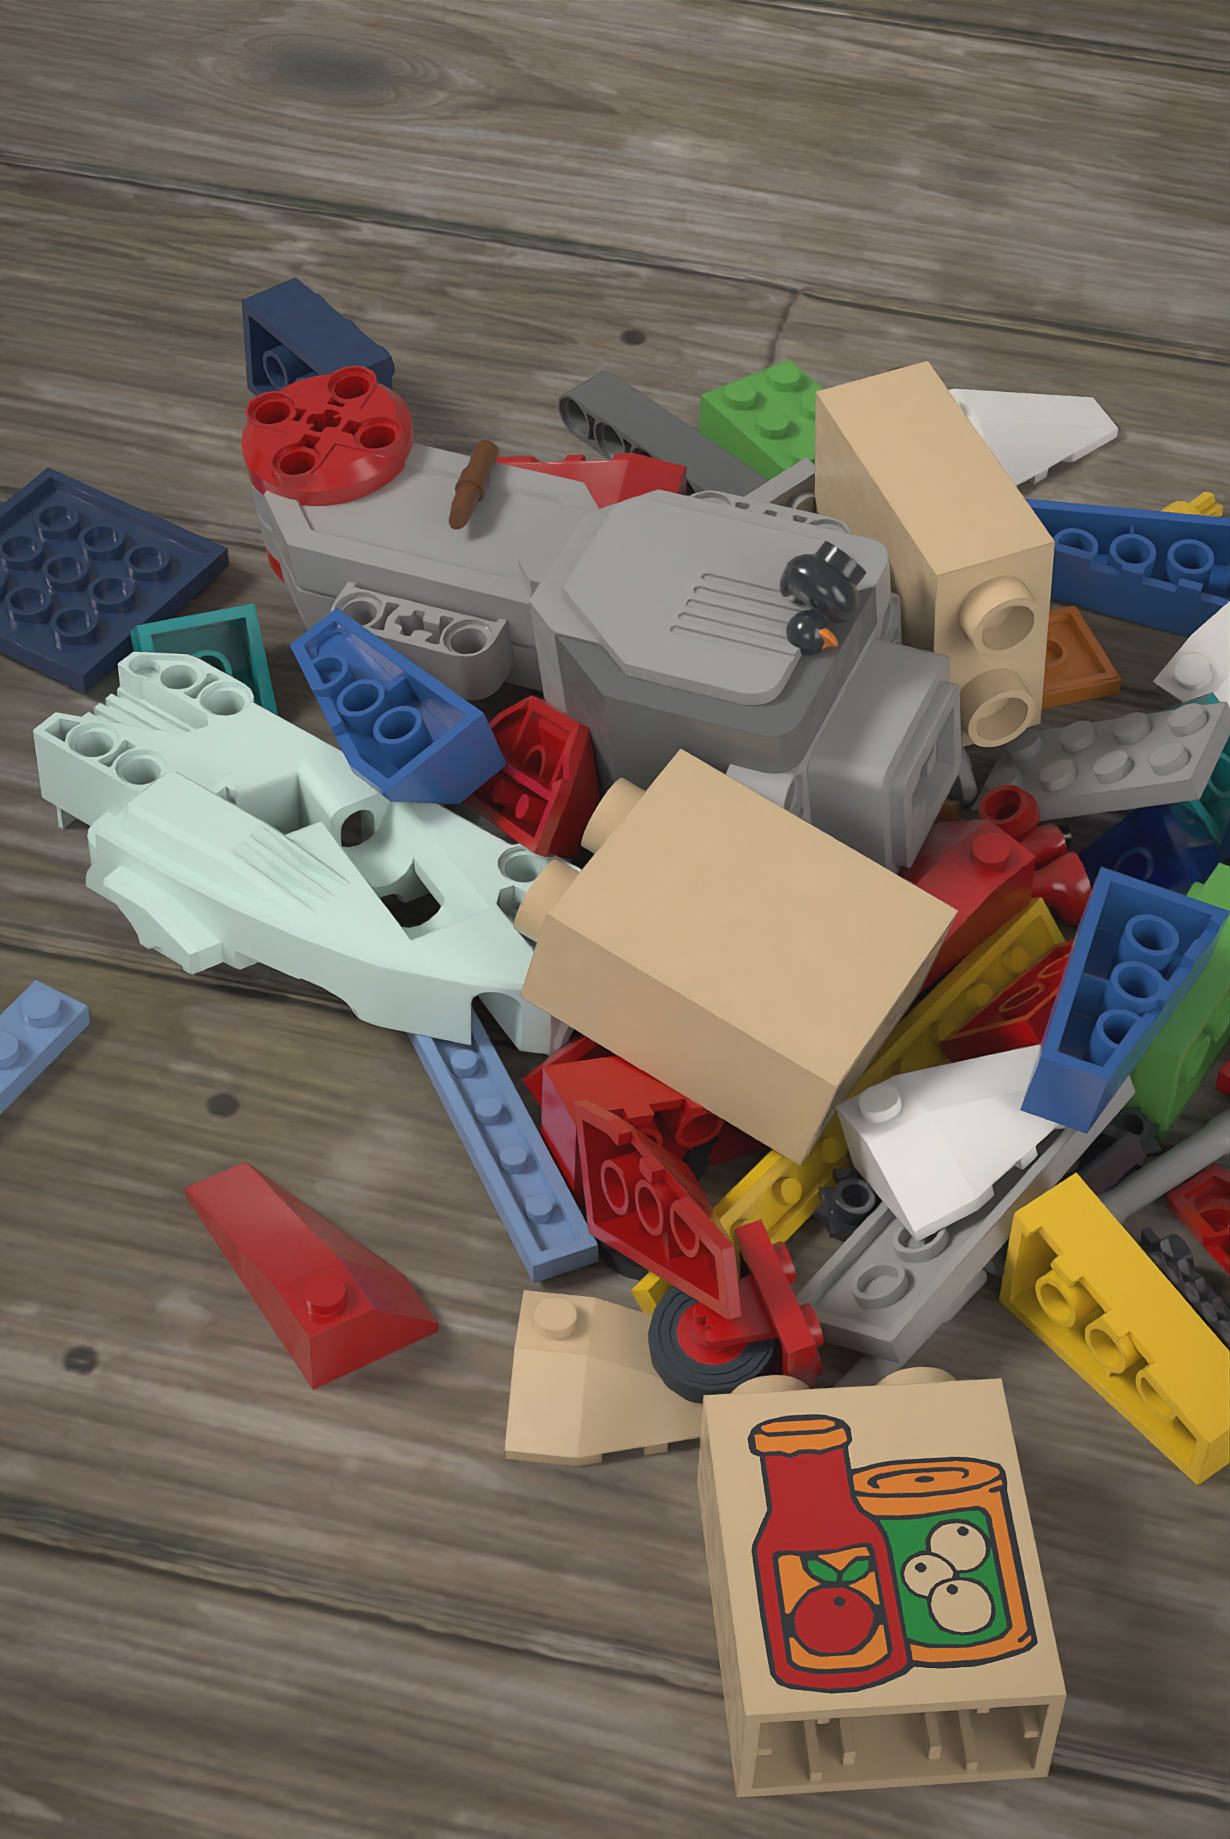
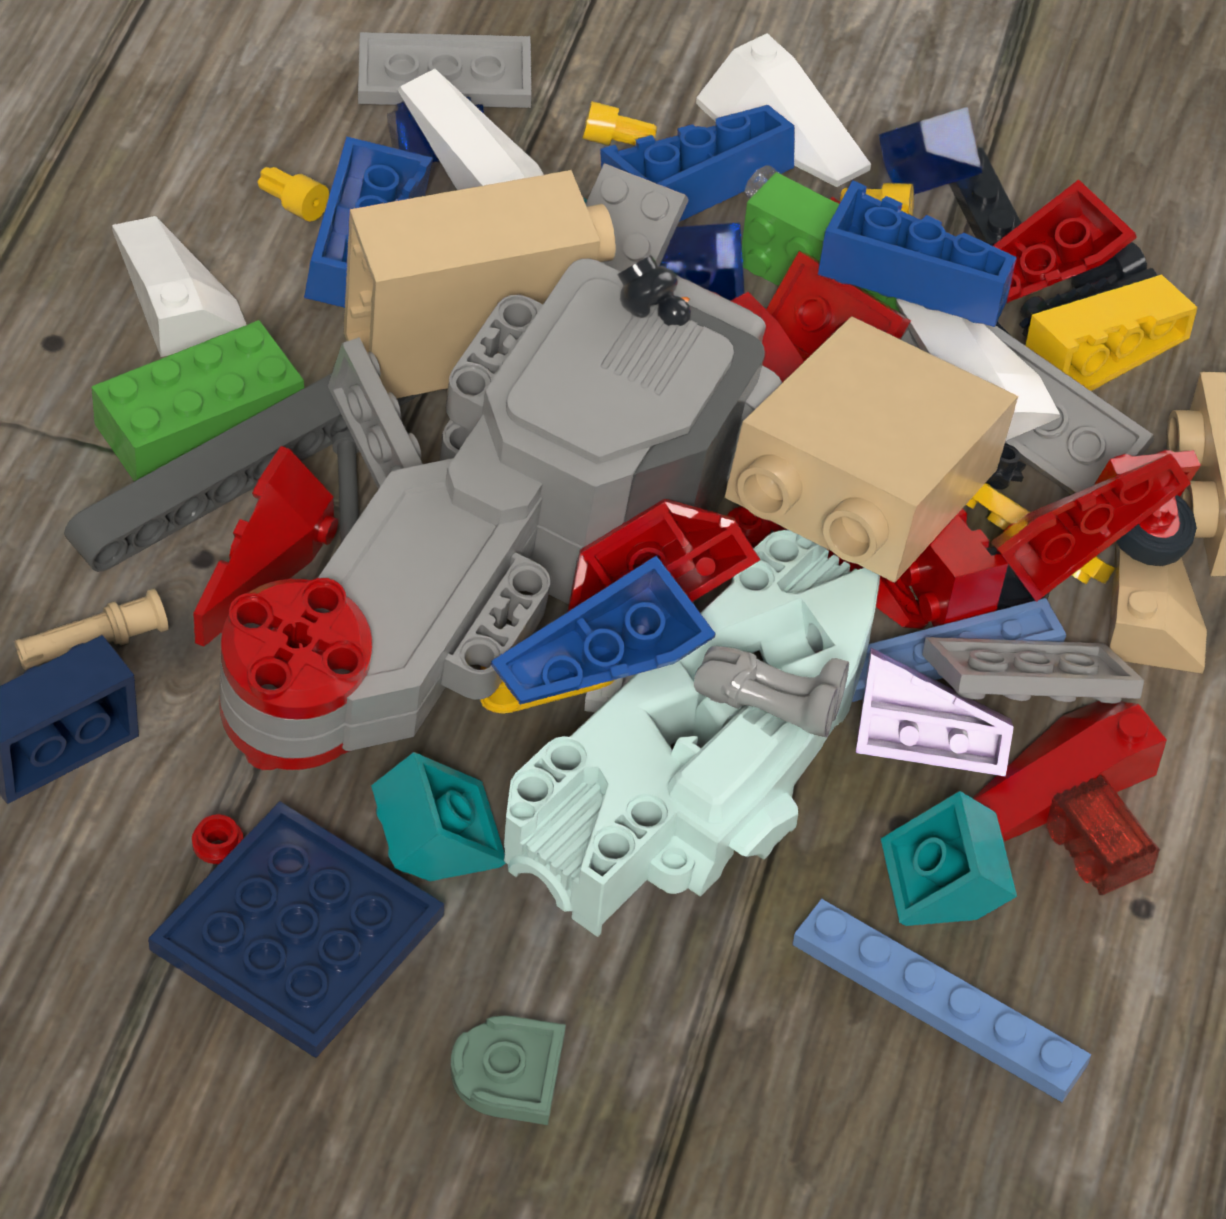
camera: 90 degrees left, 5 degrees up
reddish brown piece [448,440,499,530] -> none
none -> tan pin [15,588,168,671]
none -> red plate [192,814,244,864]
none -> light grey piece [694,646,849,738]
none -> wedge [856,648,1014,776]
none -> teal slope [881,791,1017,926]
none -> light grey plate [922,637,1144,703]
none -> clear red brick [1047,774,1160,895]

